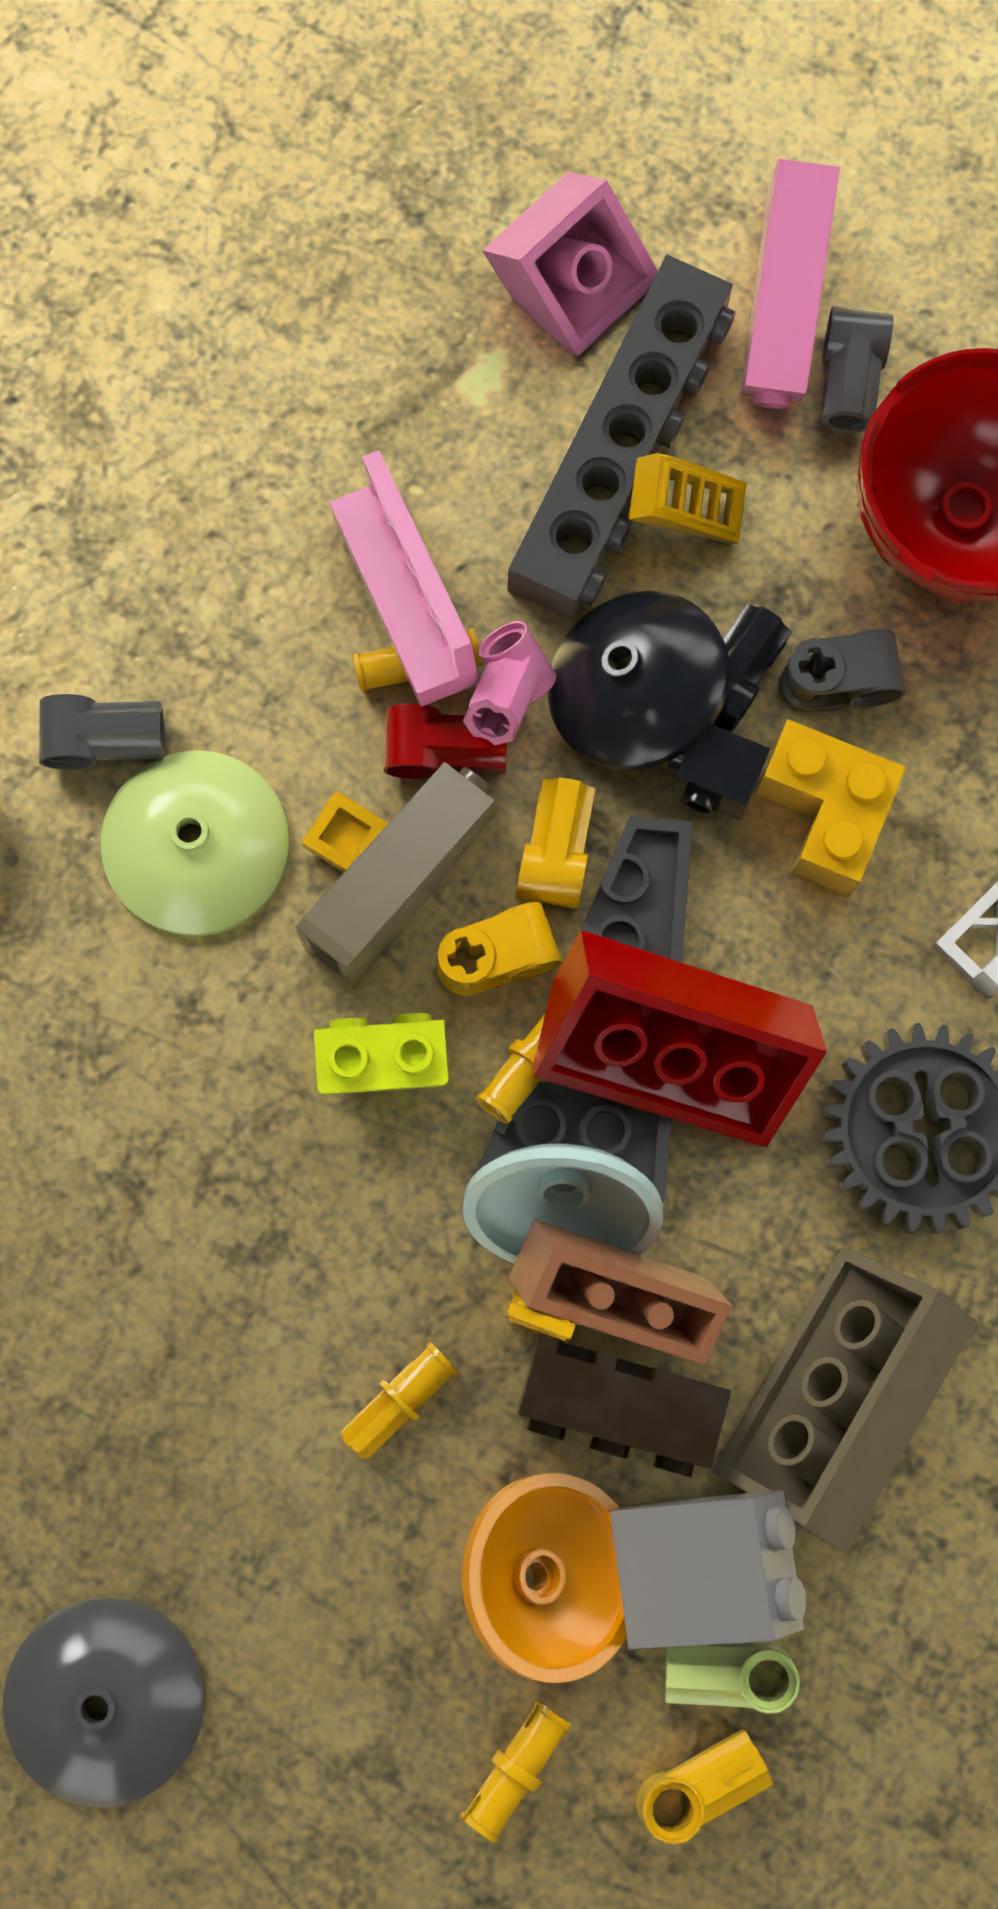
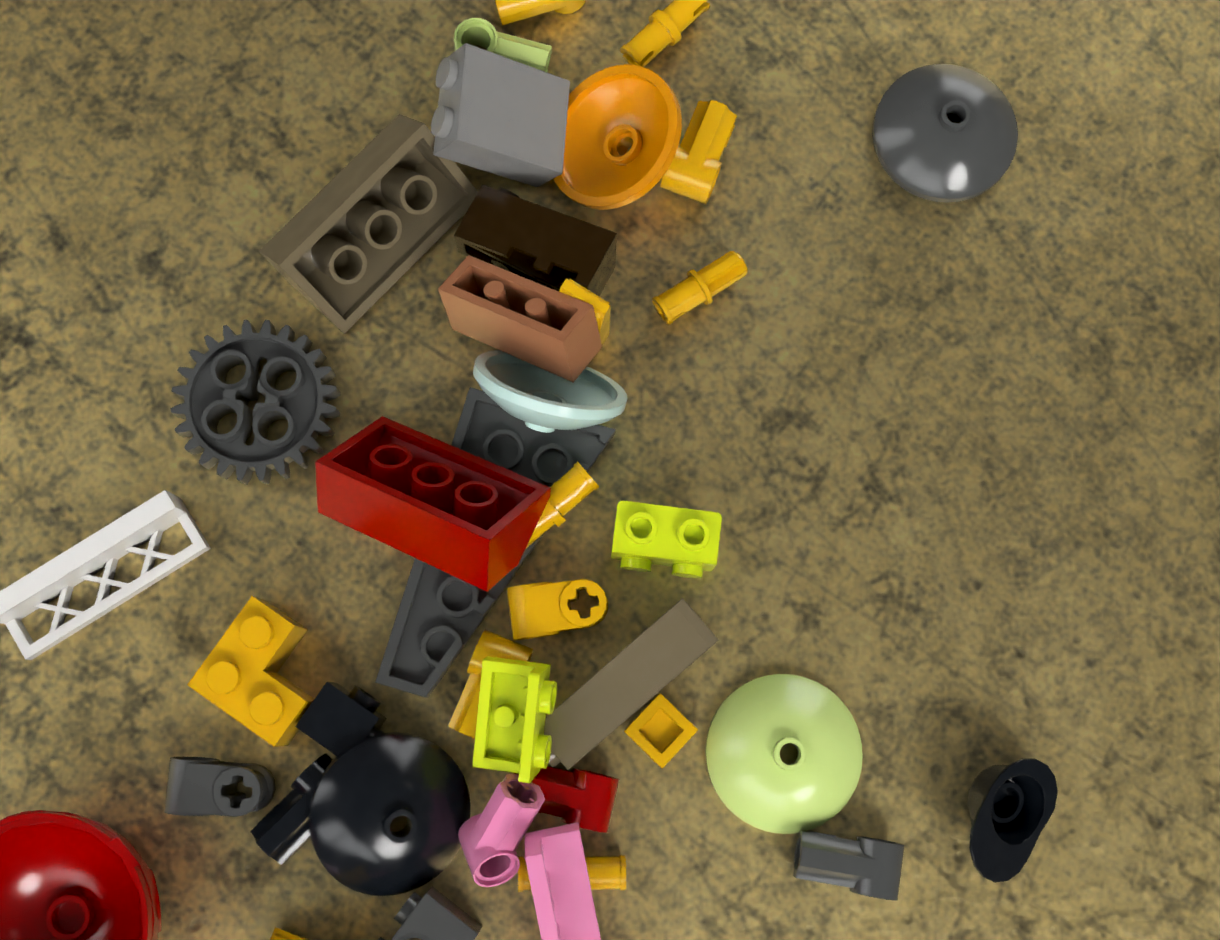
camera: 170 degrees left, 0 degrees up
none -> neon yellow bracket [472,656,557,783]
none -> yellow piece [660,99,737,205]

